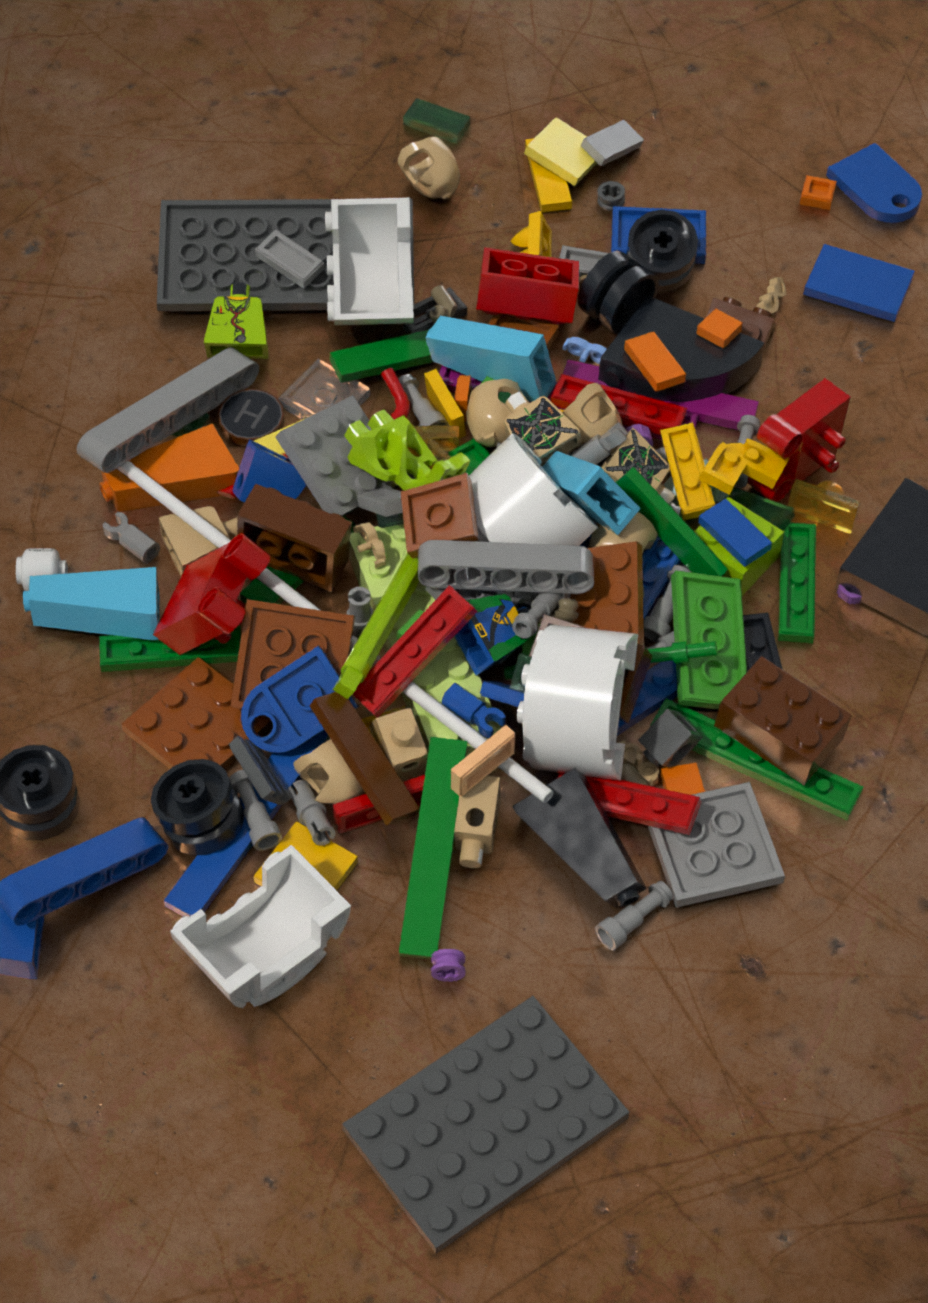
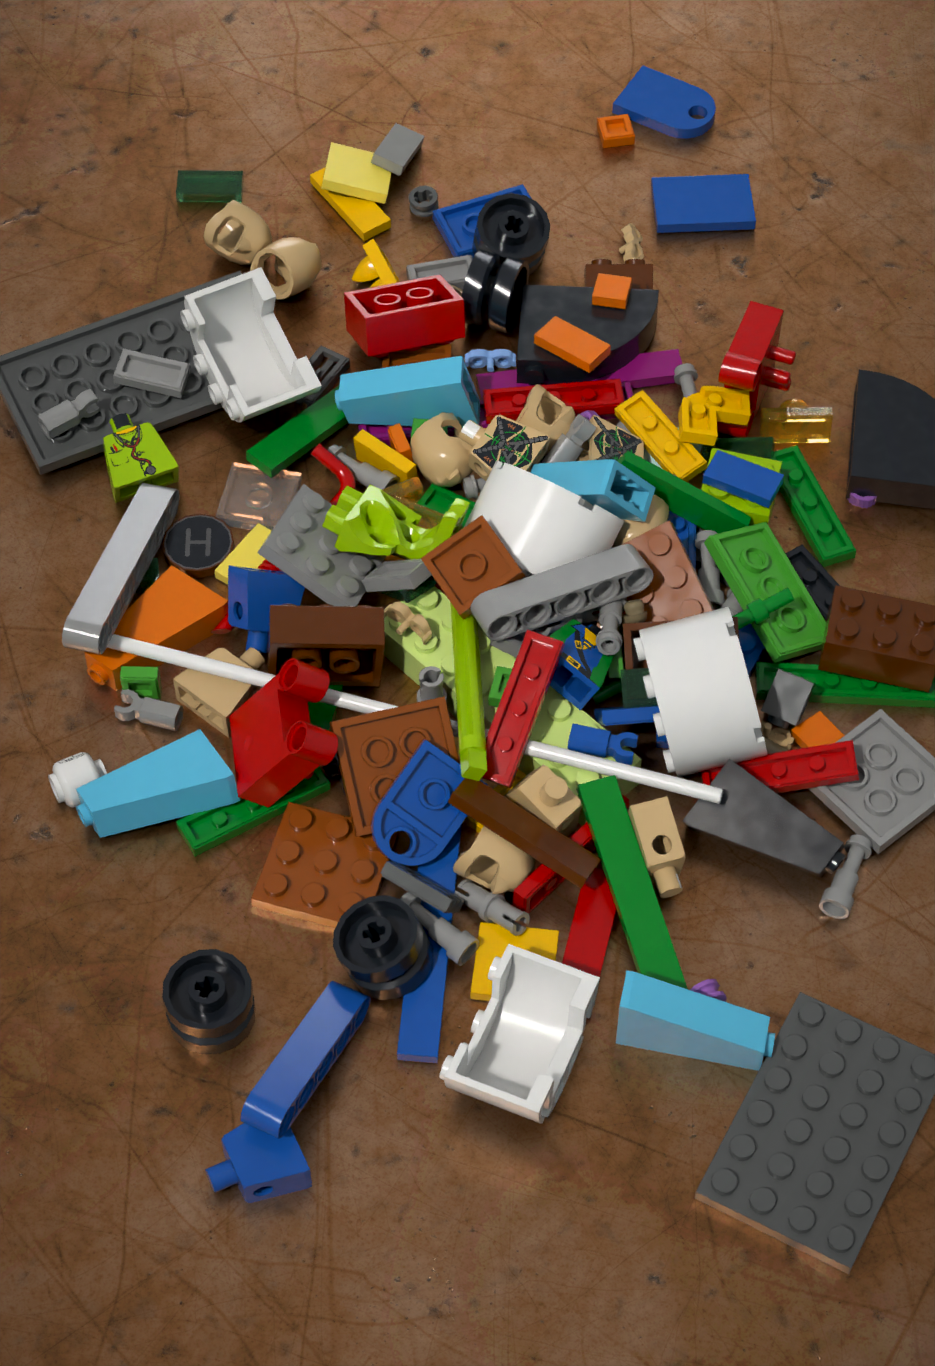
camera: 25 degrees left, 0 degrees up
dark tan arm [430,285,457,324] -> none
light nougat tile [451,725,515,796] -> none
none -> light grey bar [37,389,100,439]
none -> bright green tile [120,666,162,699]
none -> tan piece [250,237,322,300]
none -> red tile [562,868,617,1018]
none -> medium azure slope [616,970,776,1071]

